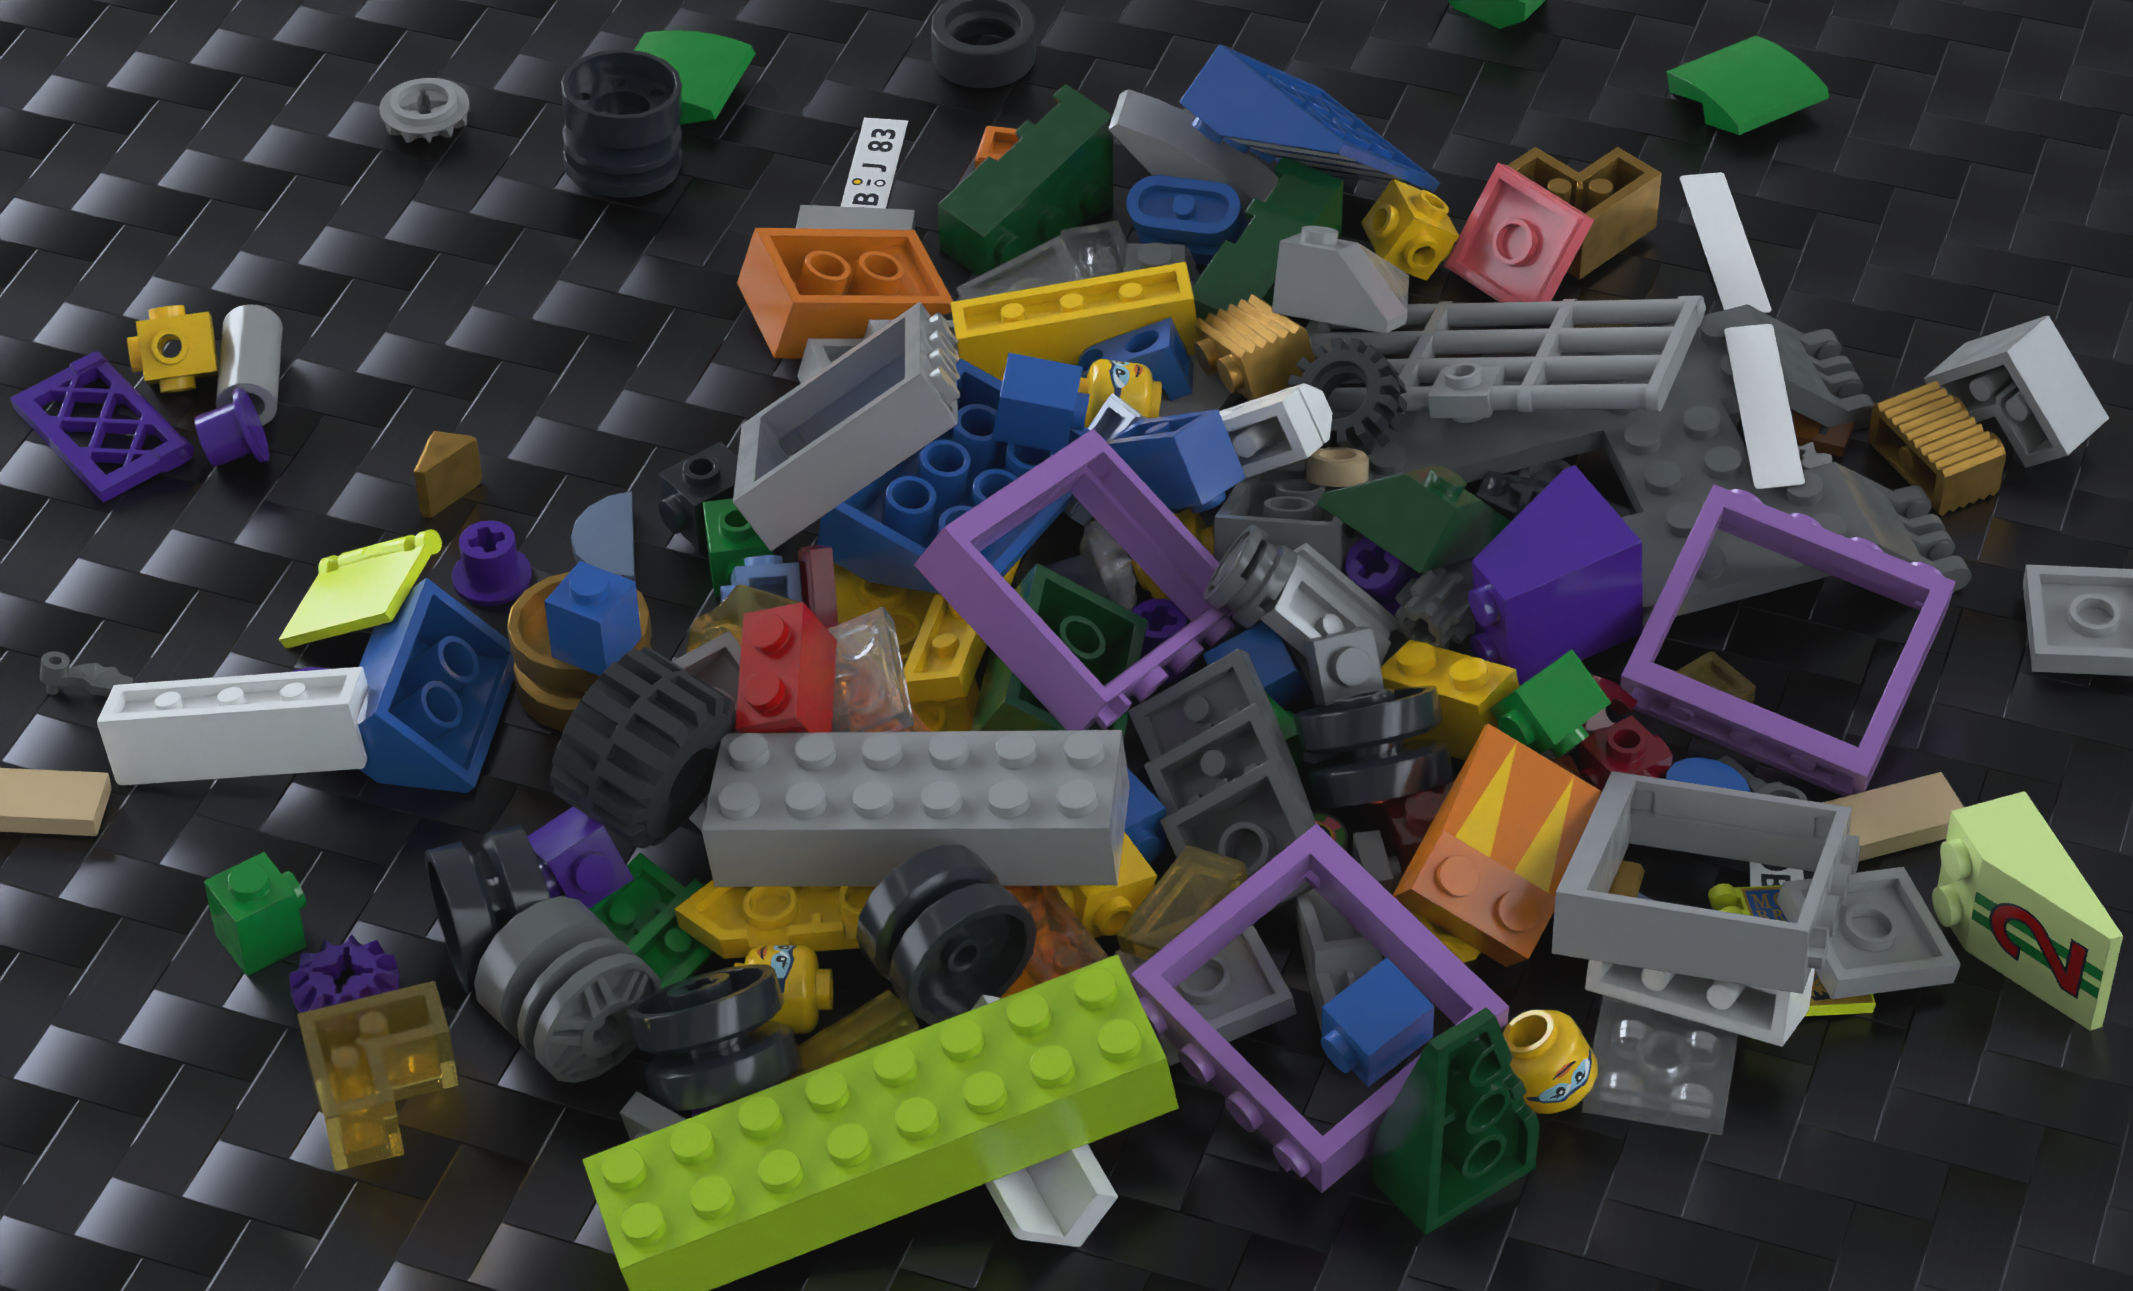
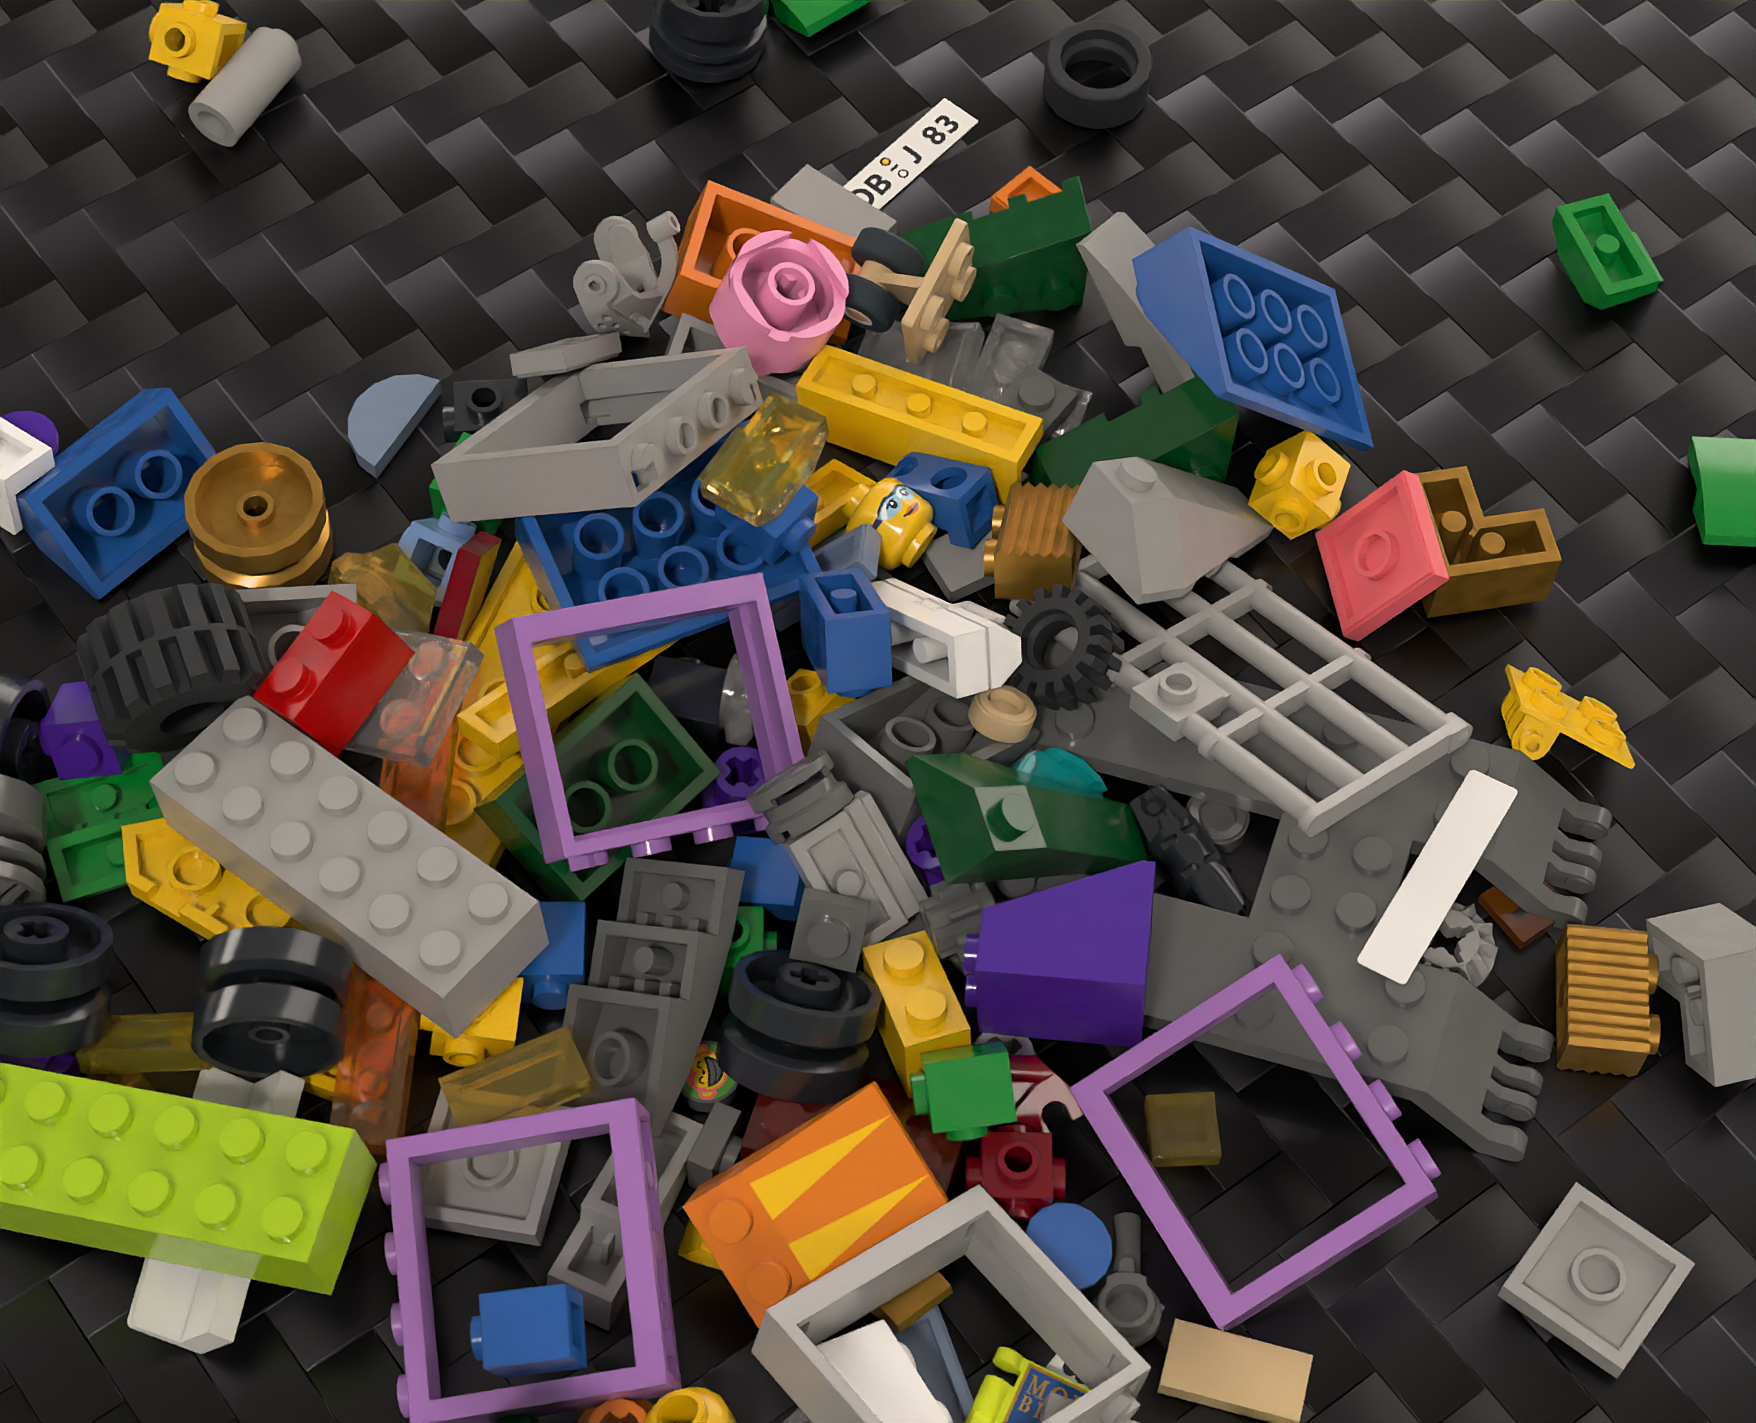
camera: 30 degrees right, 15 degrees up
dark purple window [10,351,195,503] -> none
dark purple piece [195,388,270,467] -> none
neon yellow piece [279,529,442,648] -> none
pearl gold slope [414,431,482,518] -> none
dark purple piece [452,520,532,606] -> none
blue brick [544,561,642,676] -> none
yellow head [734,945,833,1034] -> none
blue brick [1126,175,1248,265] -> none
white sticker [1680,172,1771,313] -> none
none -> light grey tile [509,332,622,378]
none -> light grey helmet [573,211,680,337]
none -> clear yellow slope [698,391,829,527]
none -> bright pink brick [709,230,849,377]
none -> tan plate [843,218,977,366]
none -> yellow hinge [1501,664,1635,770]

